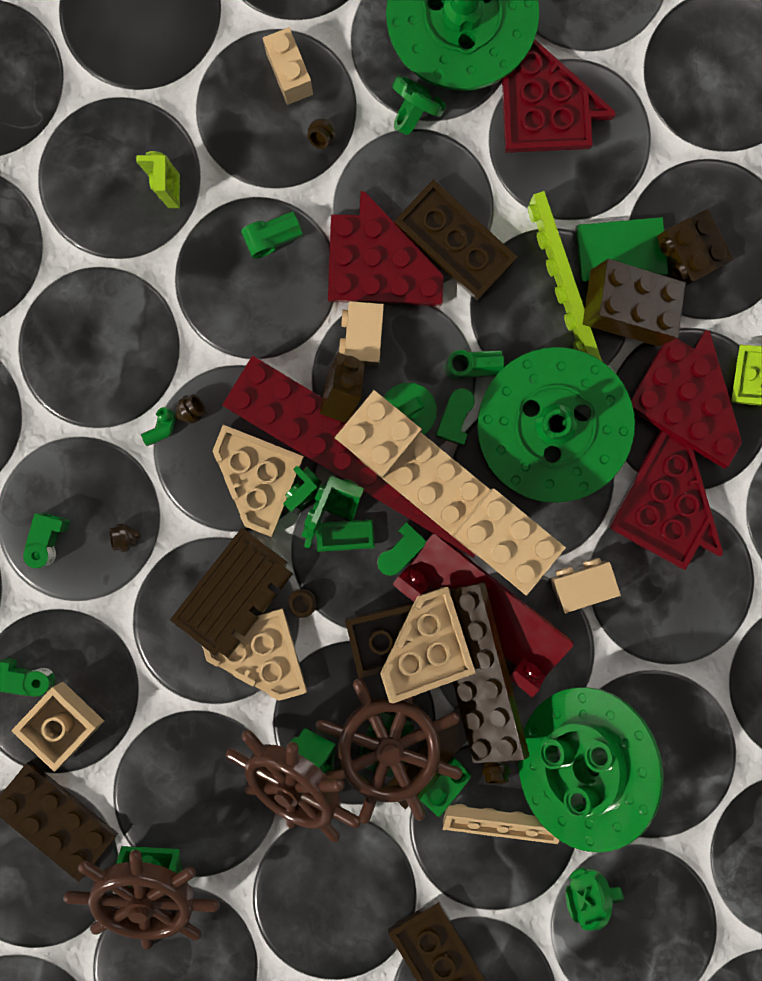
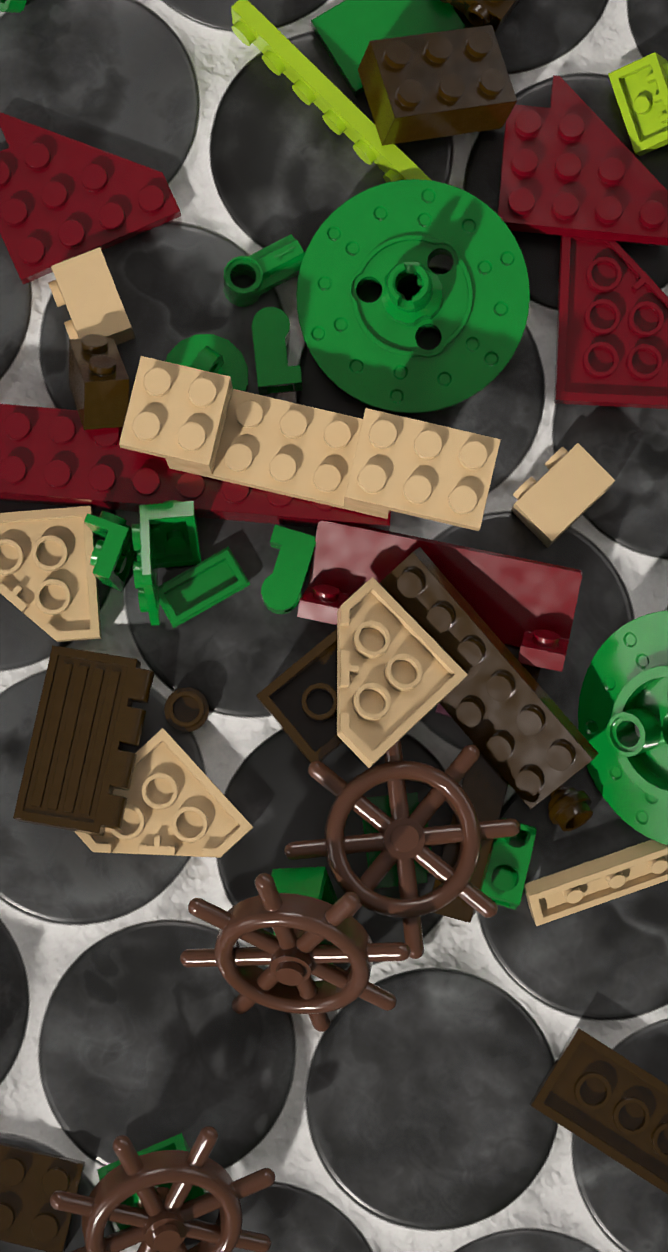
camera: 30 degrees left, 5 degrees down
dark brown plate [394,179,517,301] -> none

